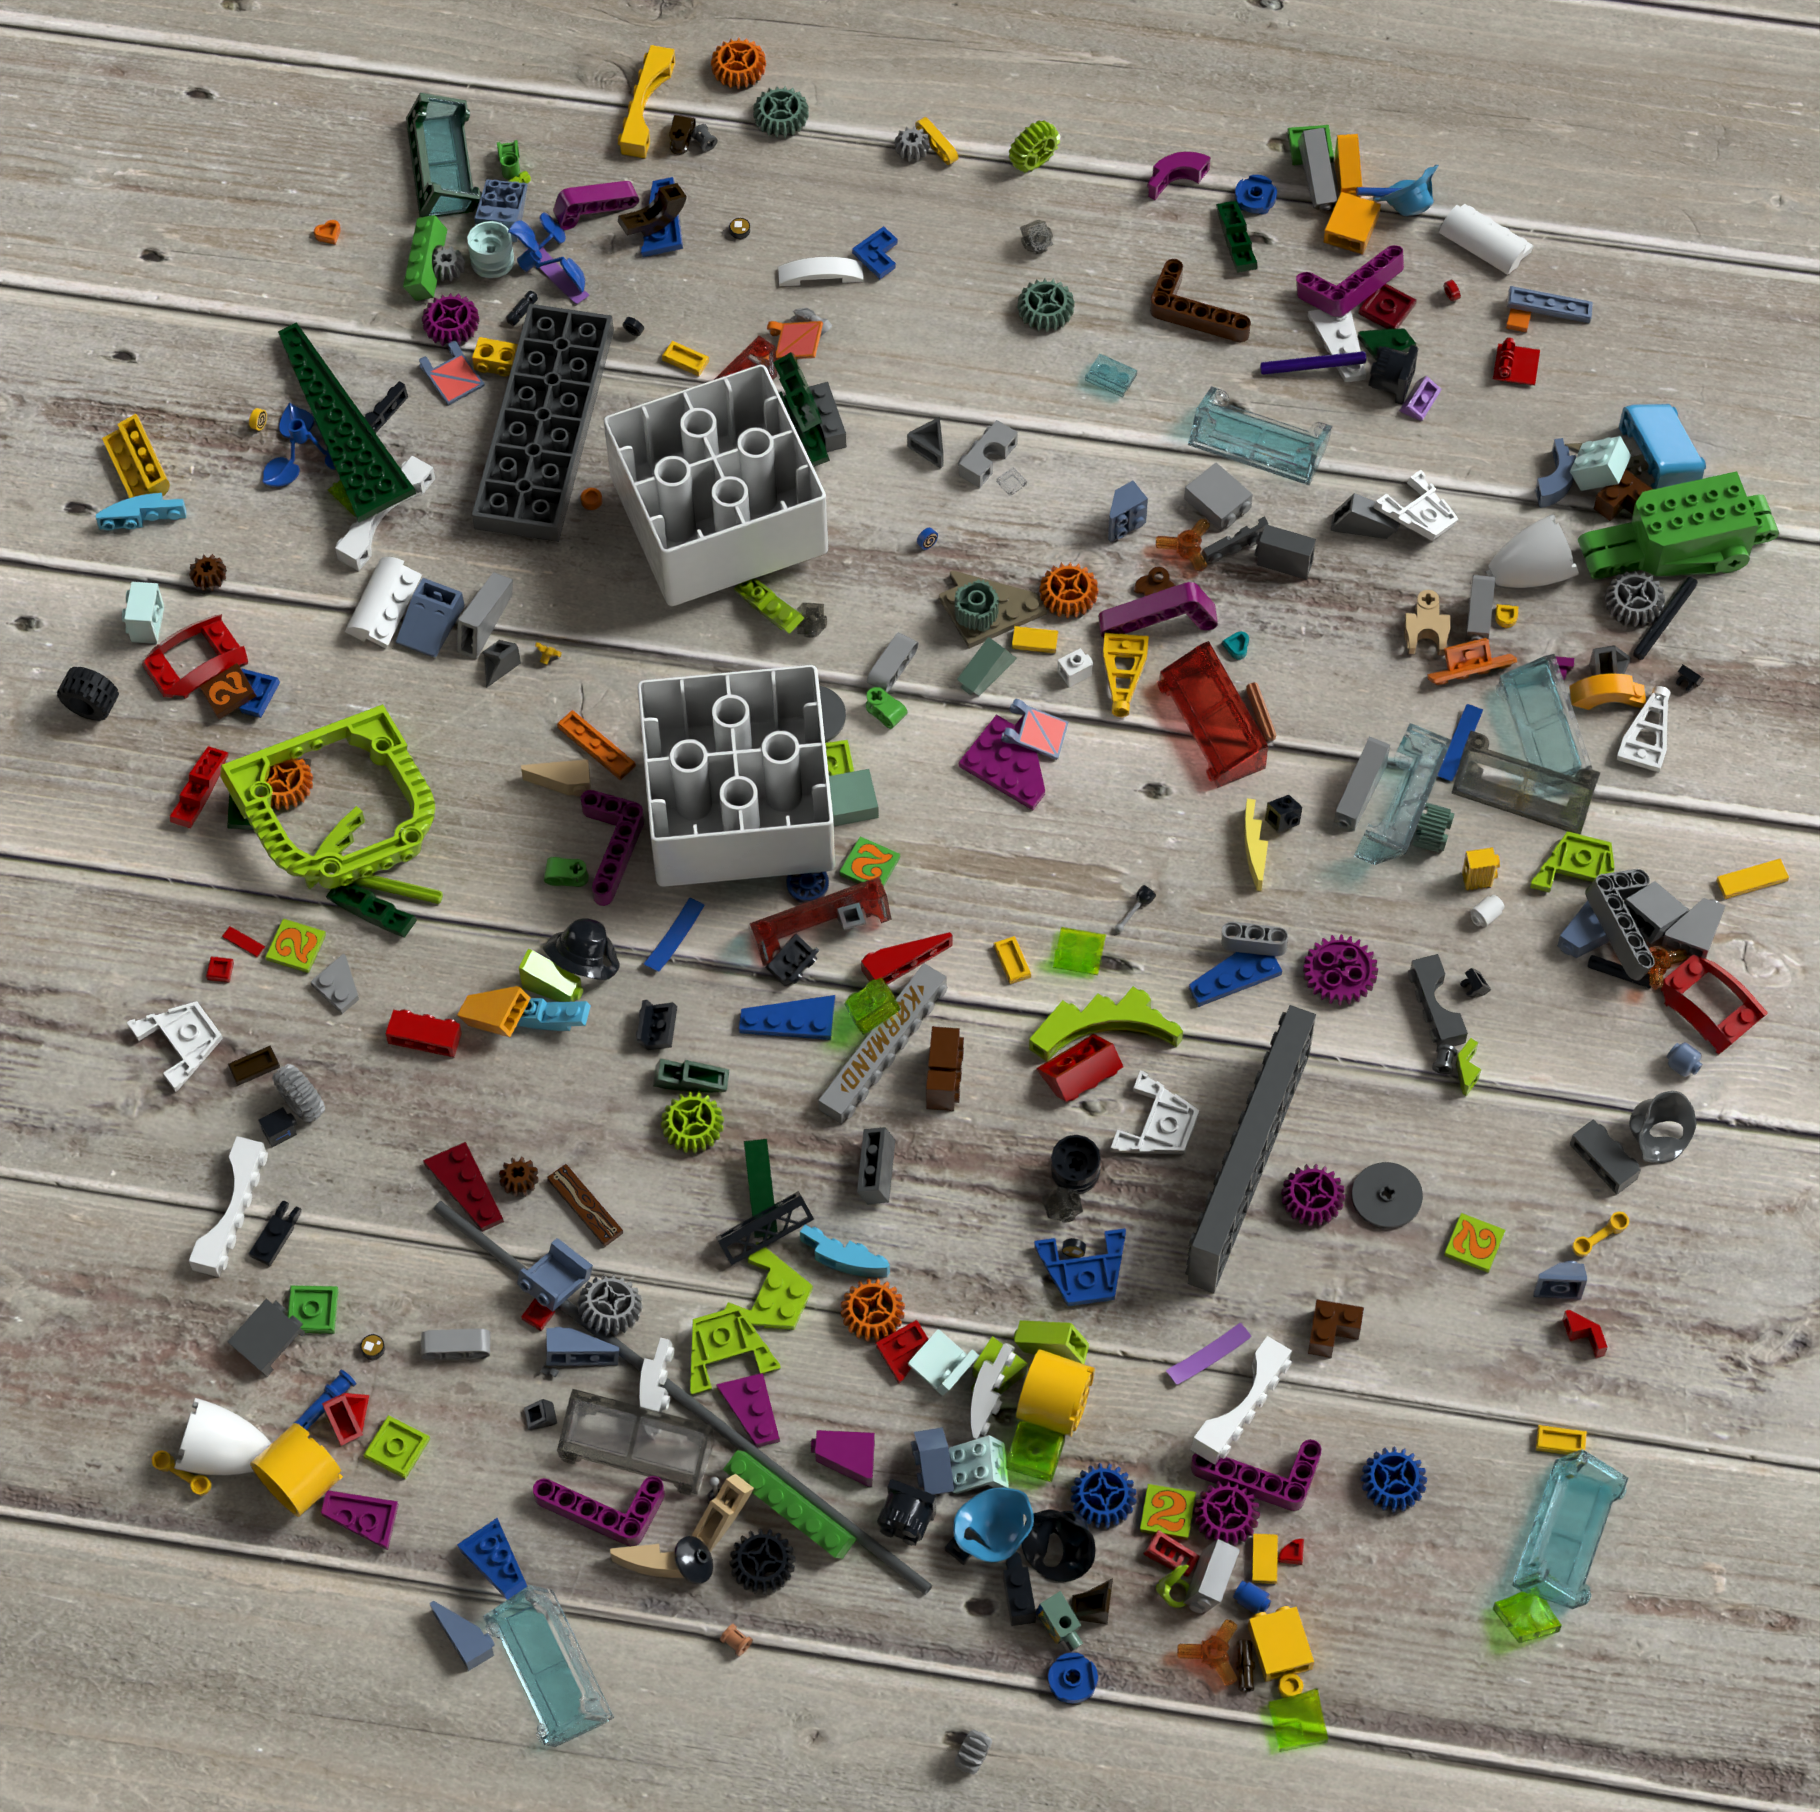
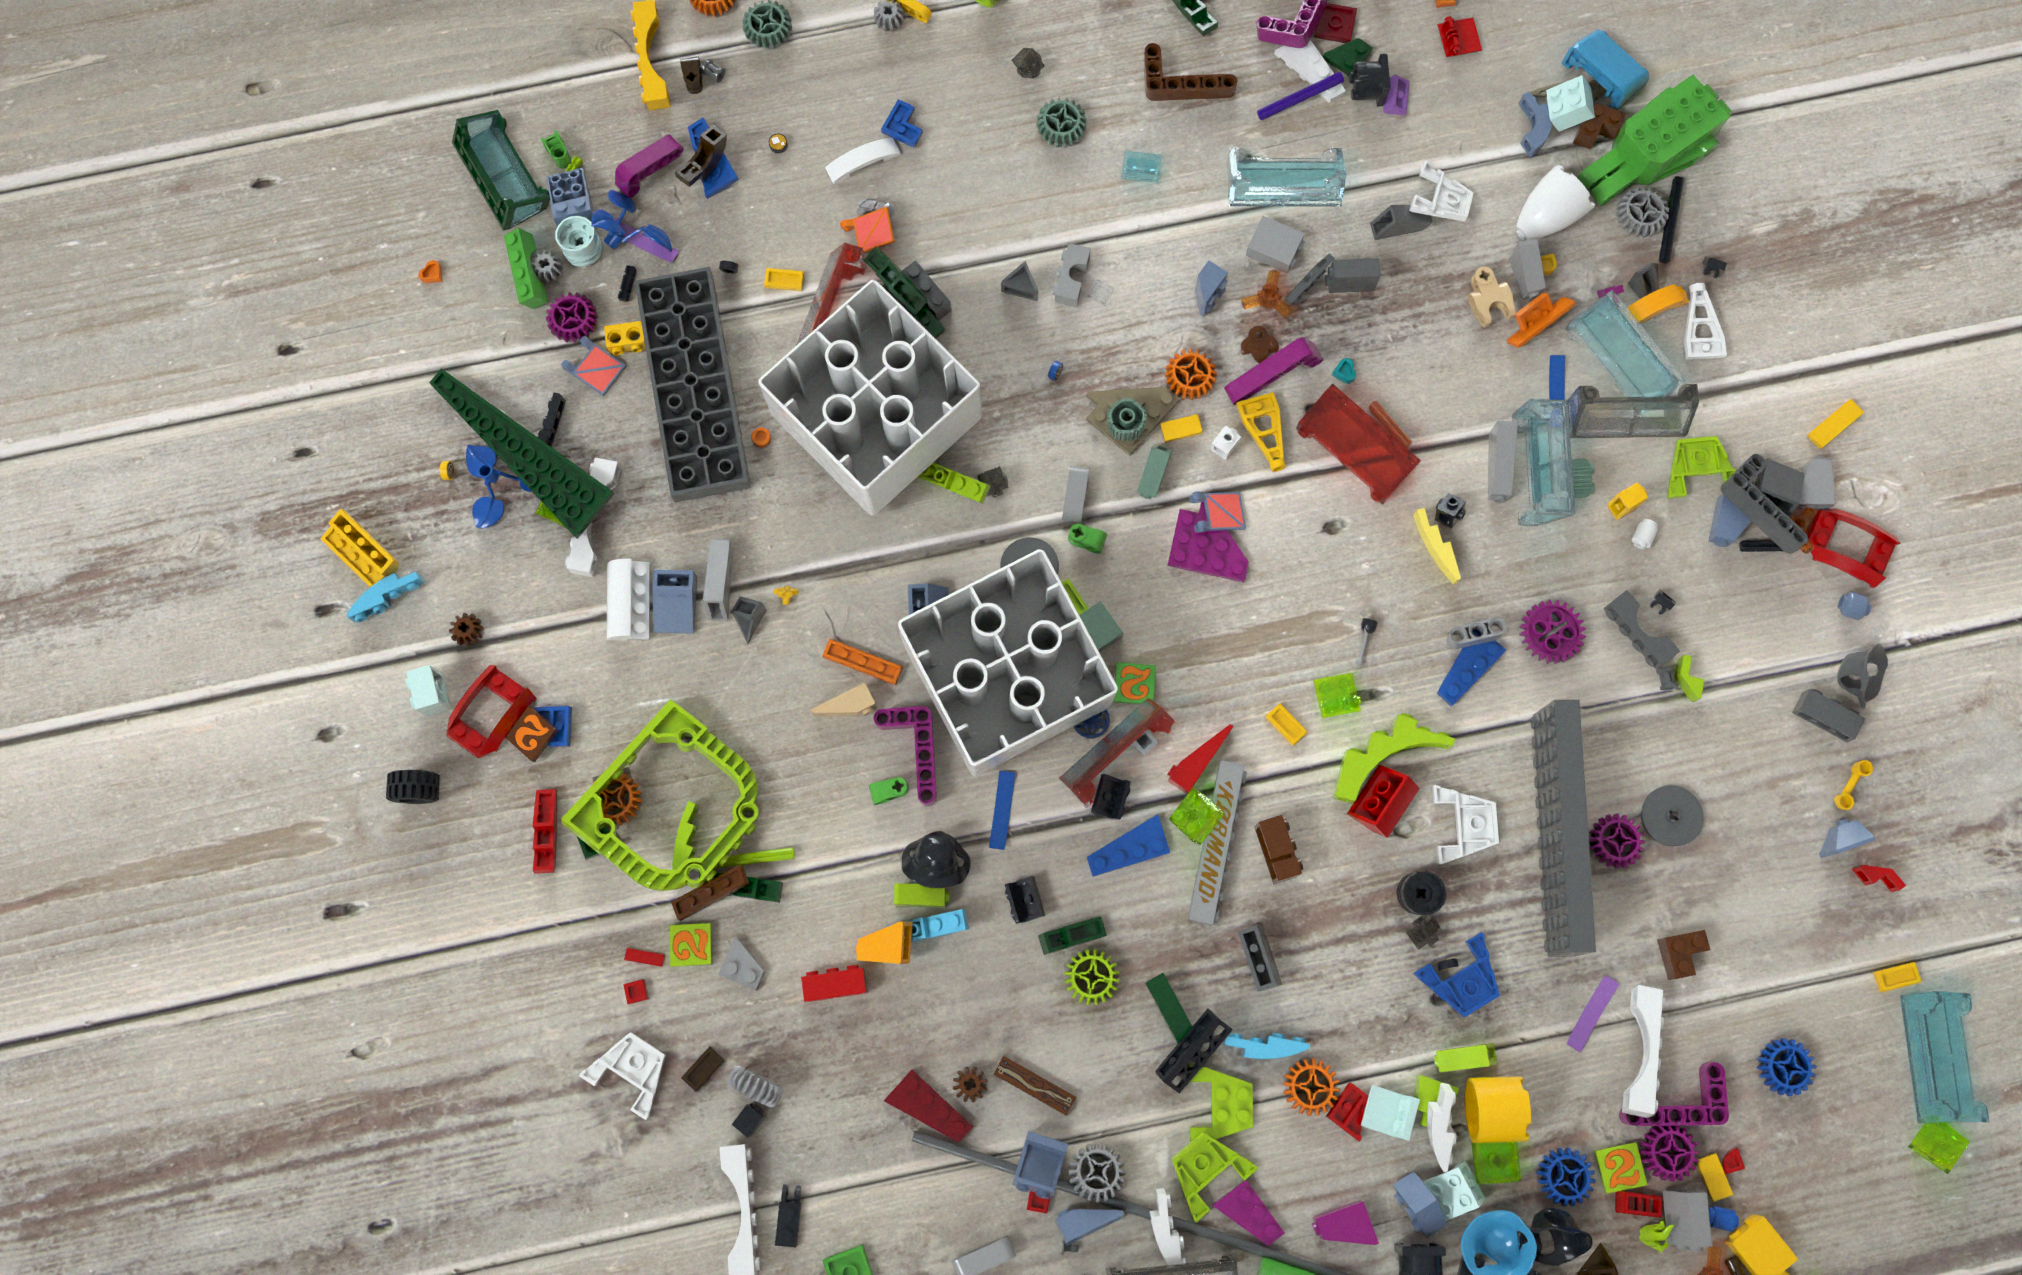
camera: 20 degrees left, 15 degrees up
lime tile [1444,1213,1506,1273] -> none
none -> reddish brown tile [671,864,750,921]

